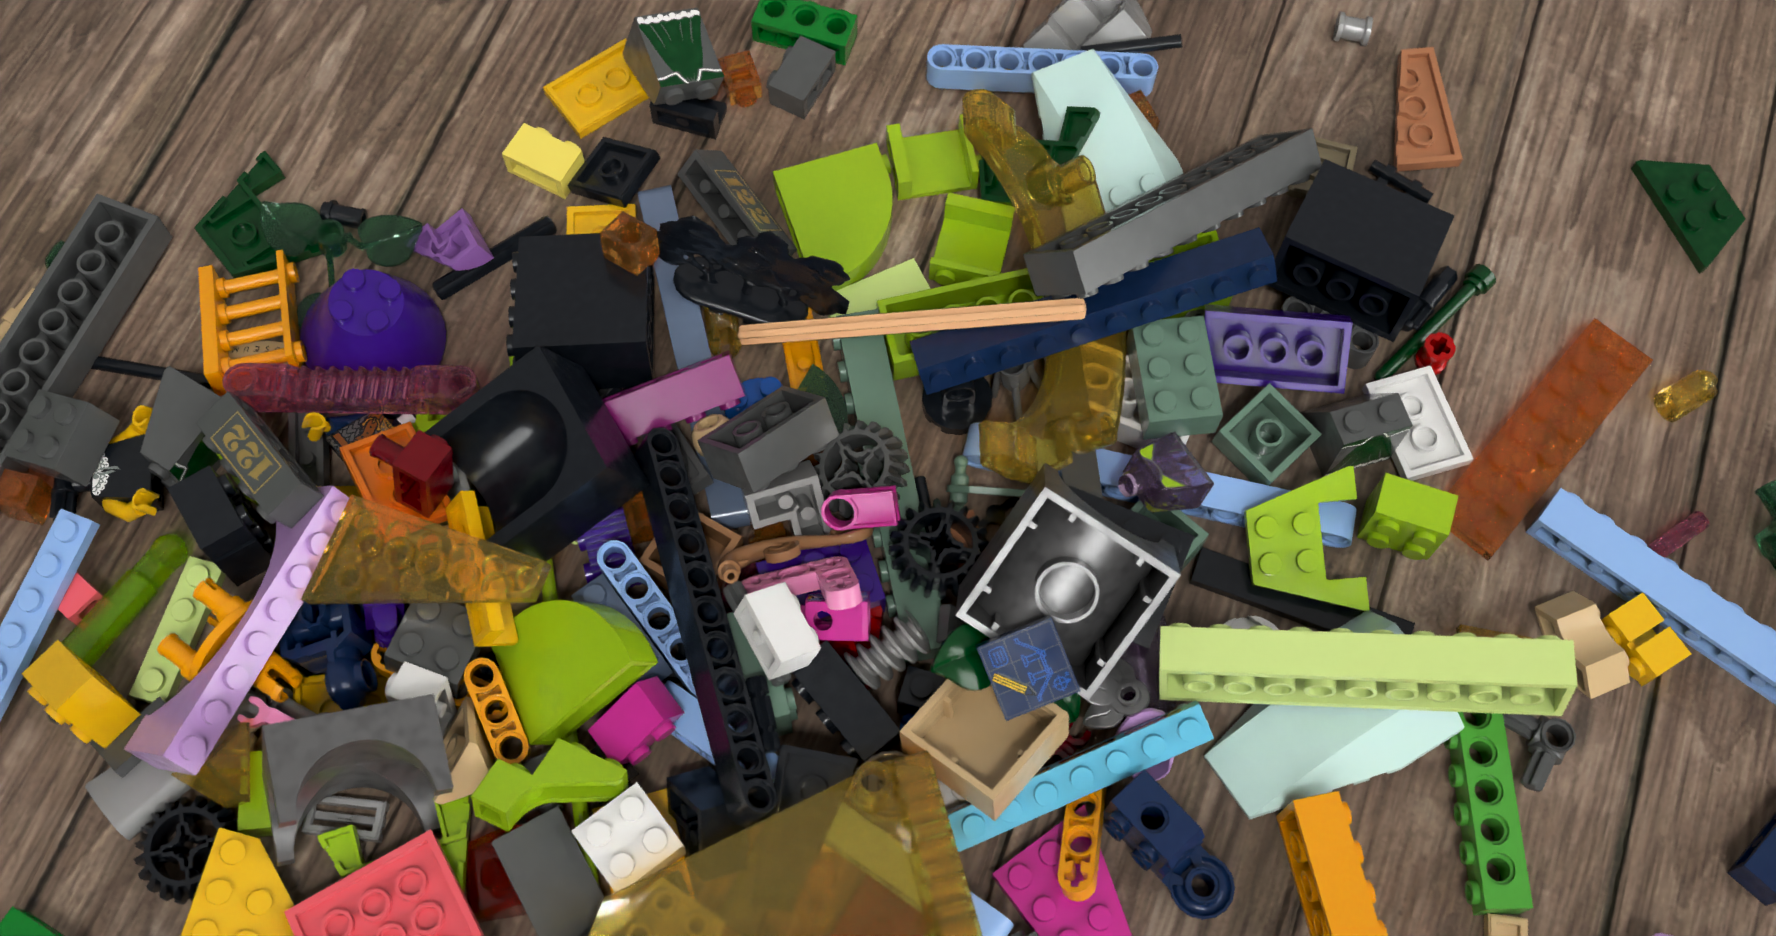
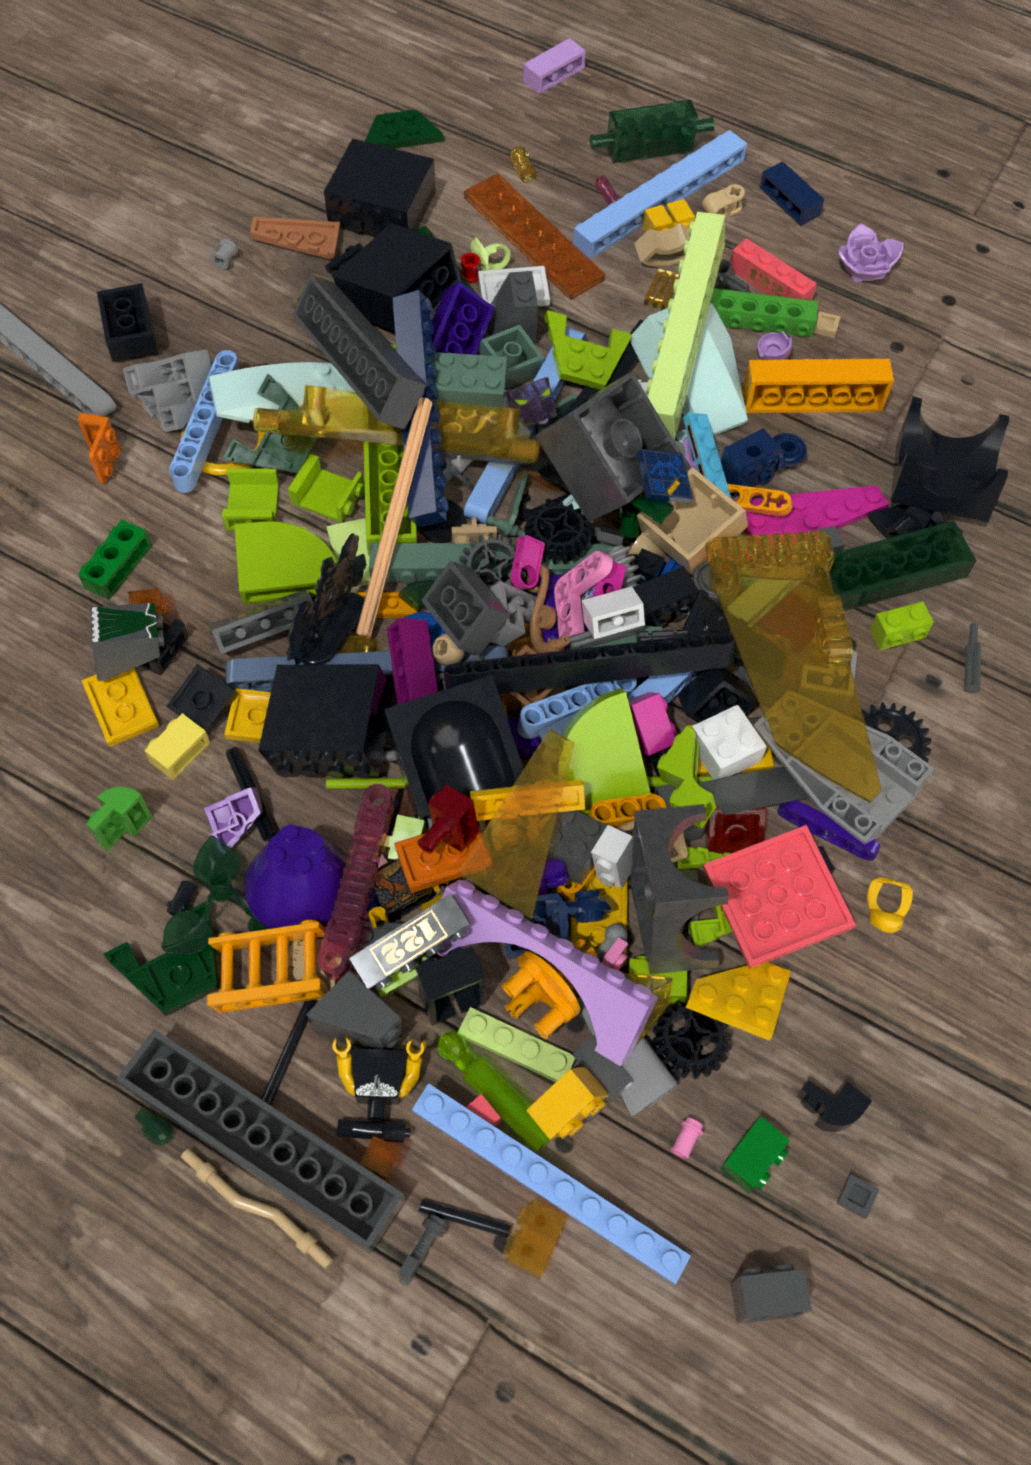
camera: 80 degrees left, 5 degrees down
dark grey brick [4,389,120,487] -> none
clear orange brick [599,211,660,276] -> none
dark grey brick [766,35,836,119] -> none
black bar [1081,34,1183,53] -> none
lime brick [1357,473,1459,560] -> none
none -> bright green brick [86,787,153,852]
none -> black brick [324,138,435,237]
none -> tan hips [452,517,497,544]
none -> yellowish green piece [471,237,511,271]
none -> bright pink pin [671,1117,703,1160]
none -> tan piece [702,184,745,218]
none -> coral brick [730,238,817,300]
none -> lavender hair [757,331,792,360]

